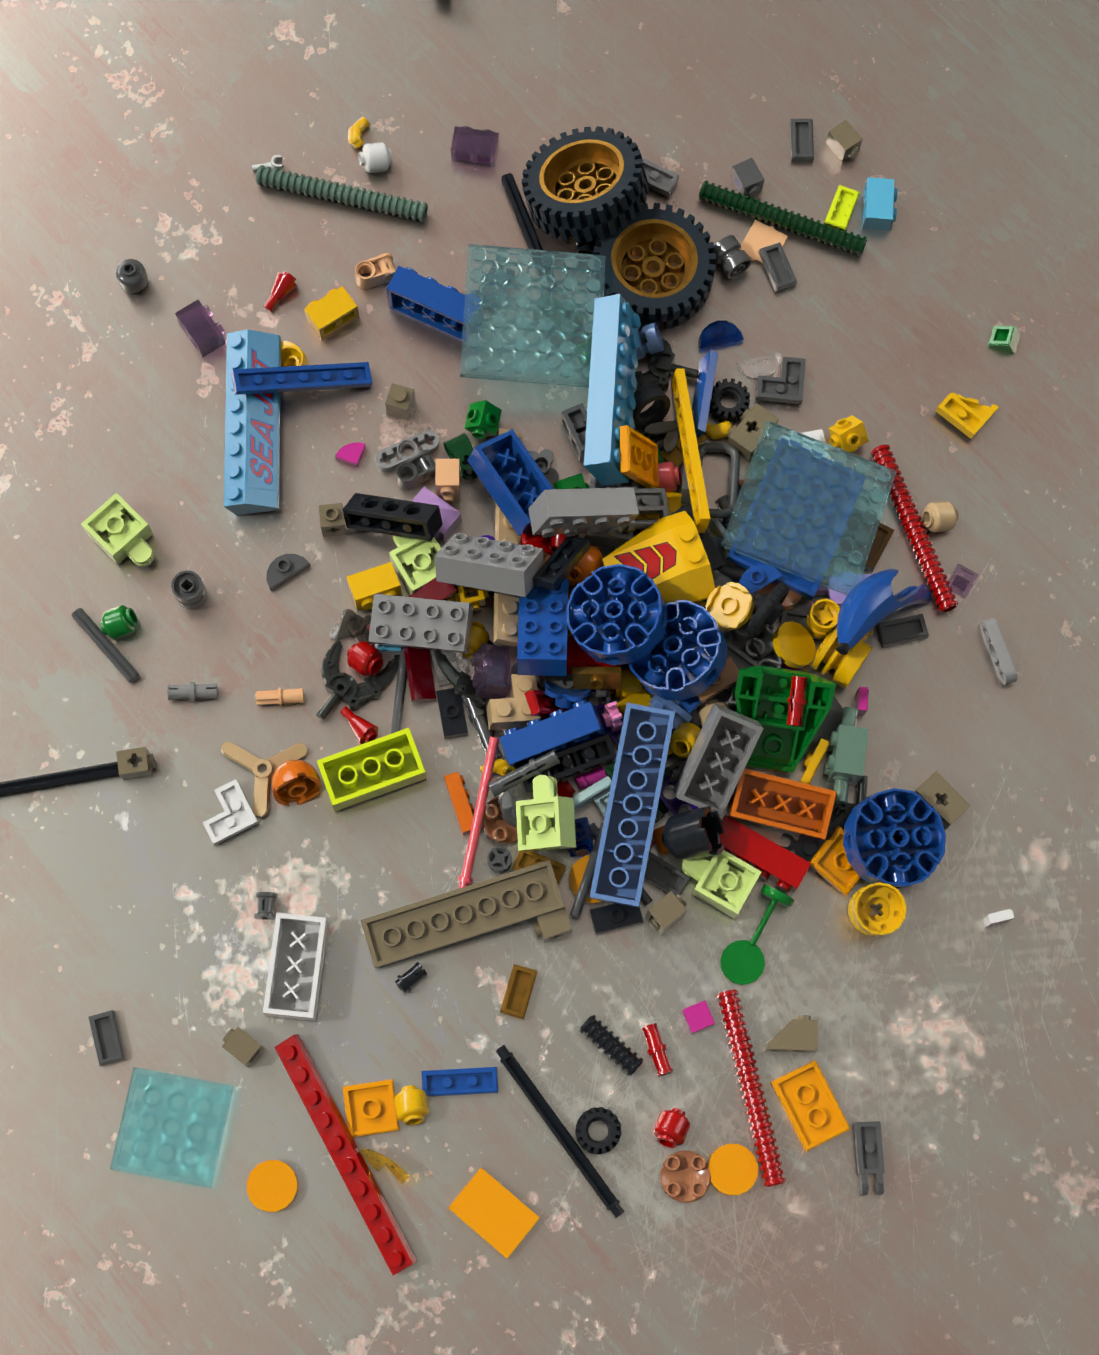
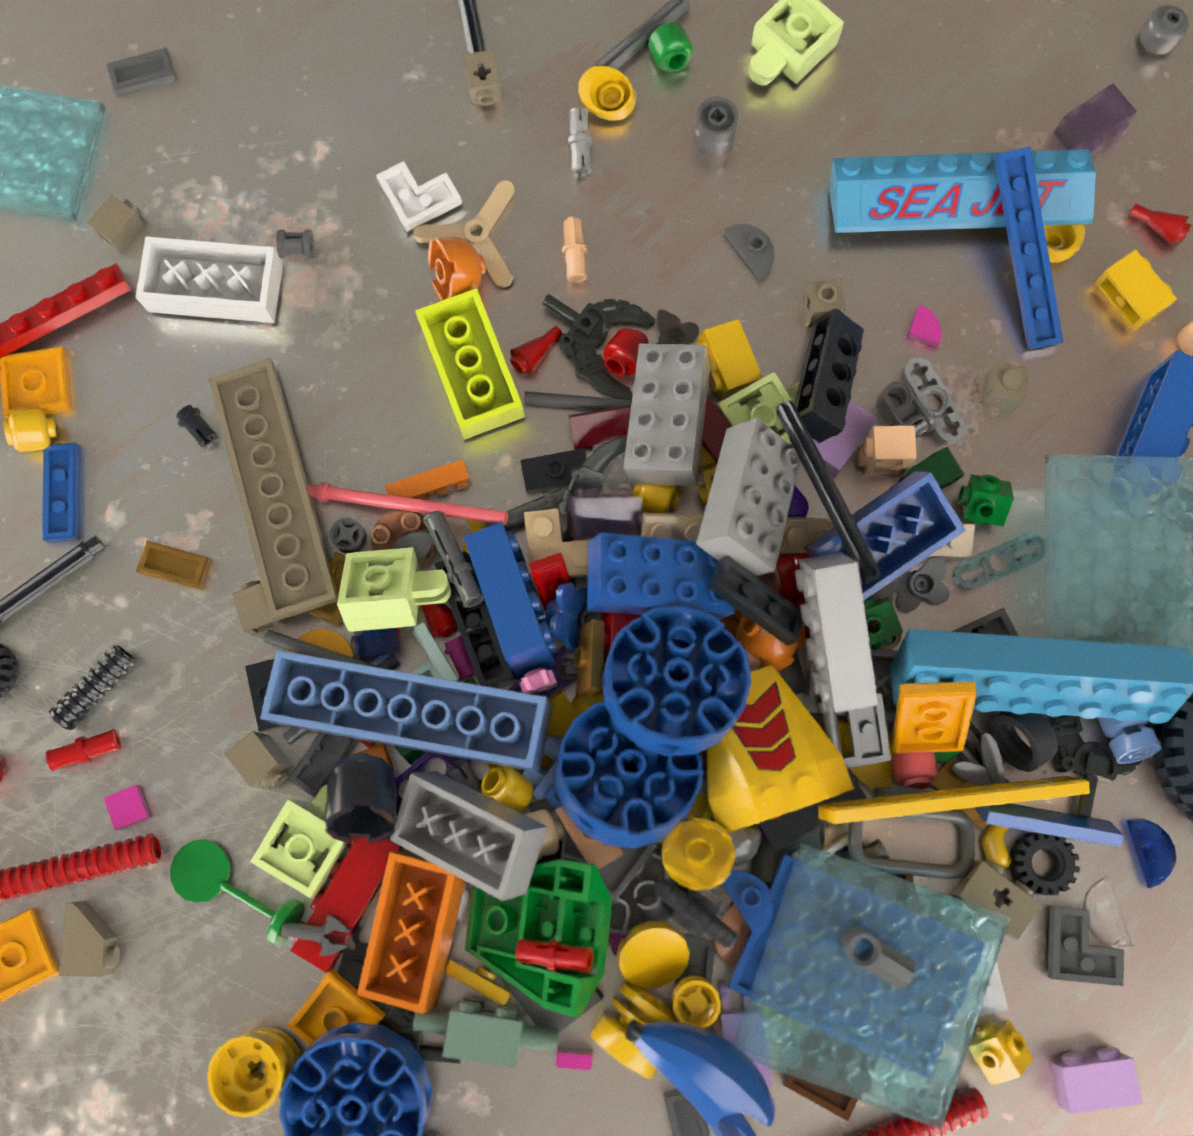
camera: 95 degrees right, 5 degrees up
none -> dark grey bar [281,915,351,956]
none -> yellow hat [578,66,636,121]
none -> black axle [776,401,881,583]
none -> dark grey piece [840,925,917,990]
none -> clear light blue beam [952,533,1046,591]
none -> lavender brick [1051,1048,1143,1114]

